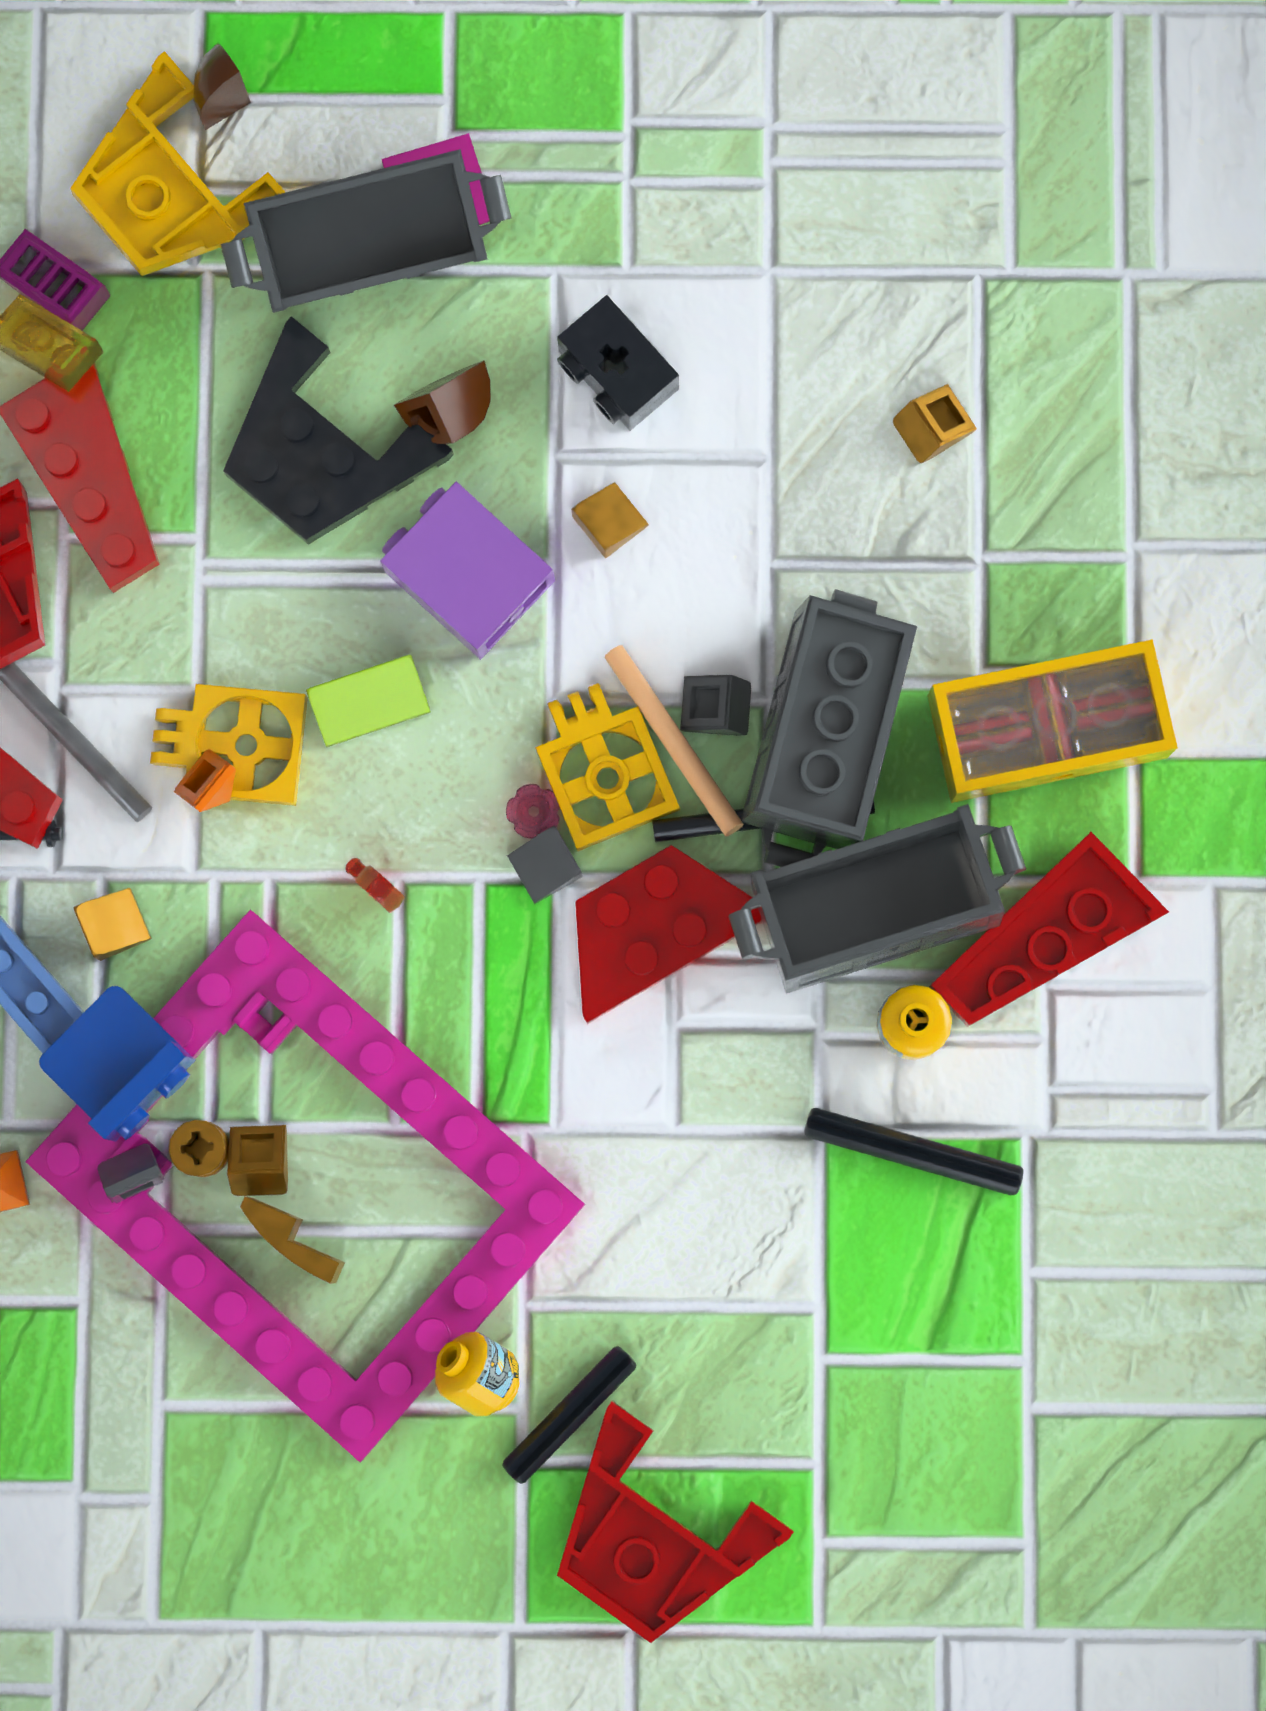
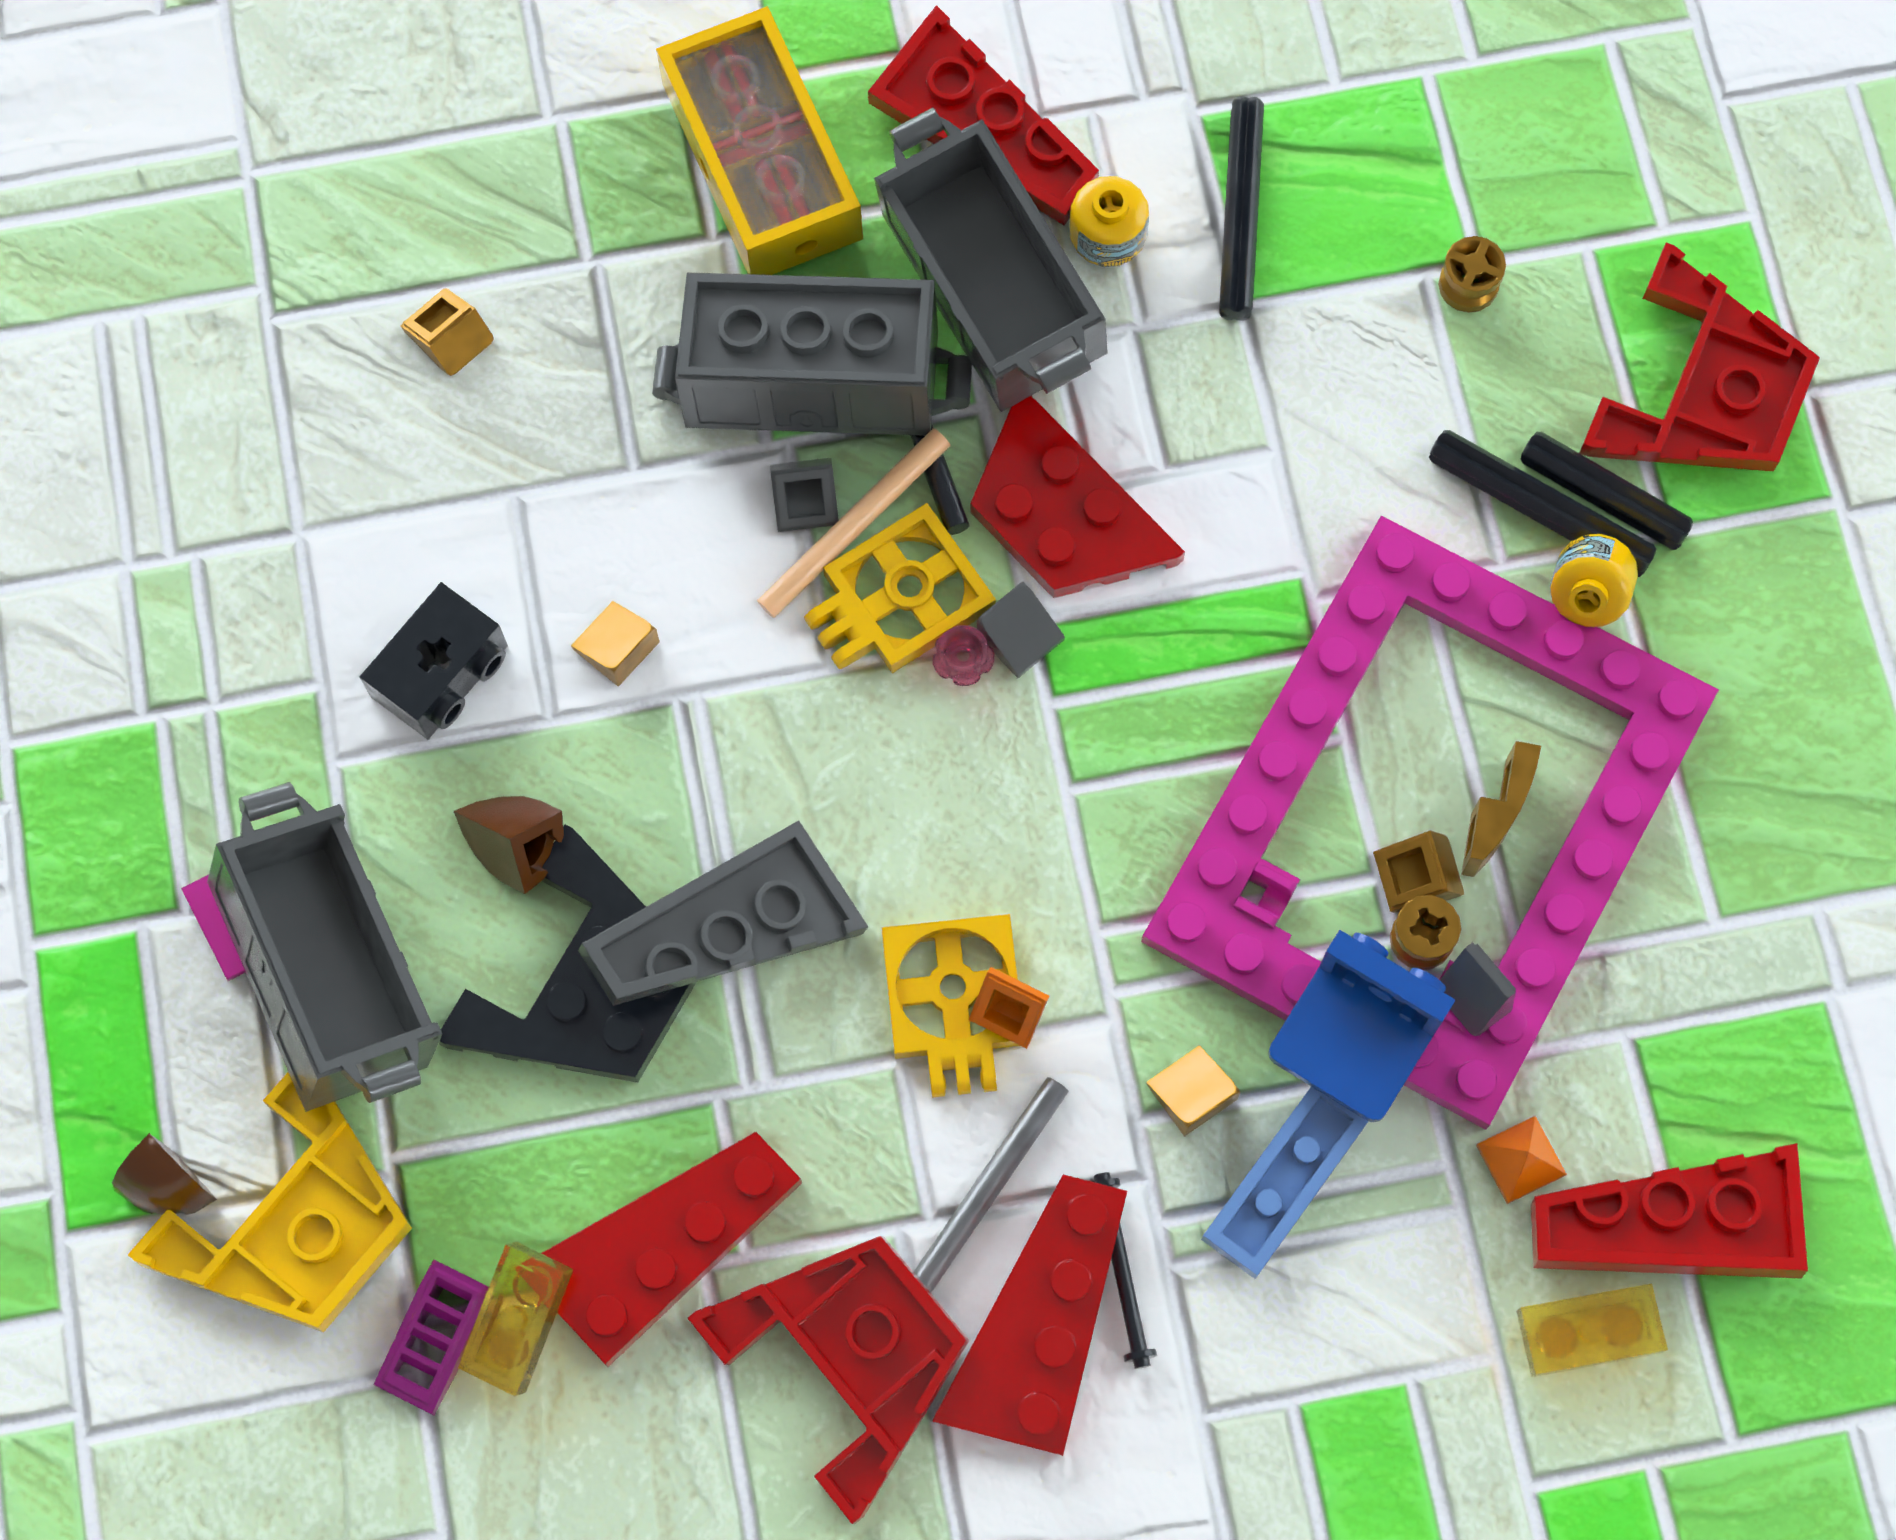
camera: 105 degrees left, 10 degrees down
lime slope [306,655,431,747] -> none
clear red piece [345,858,405,913] -> none
medium lavender brick [380,481,555,660] -> none
none -> dark grey wing [578,820,868,1006]
none -> black axle [1429,430,1657,577]
none -> pearl gold wheel [1438,236,1506,313]

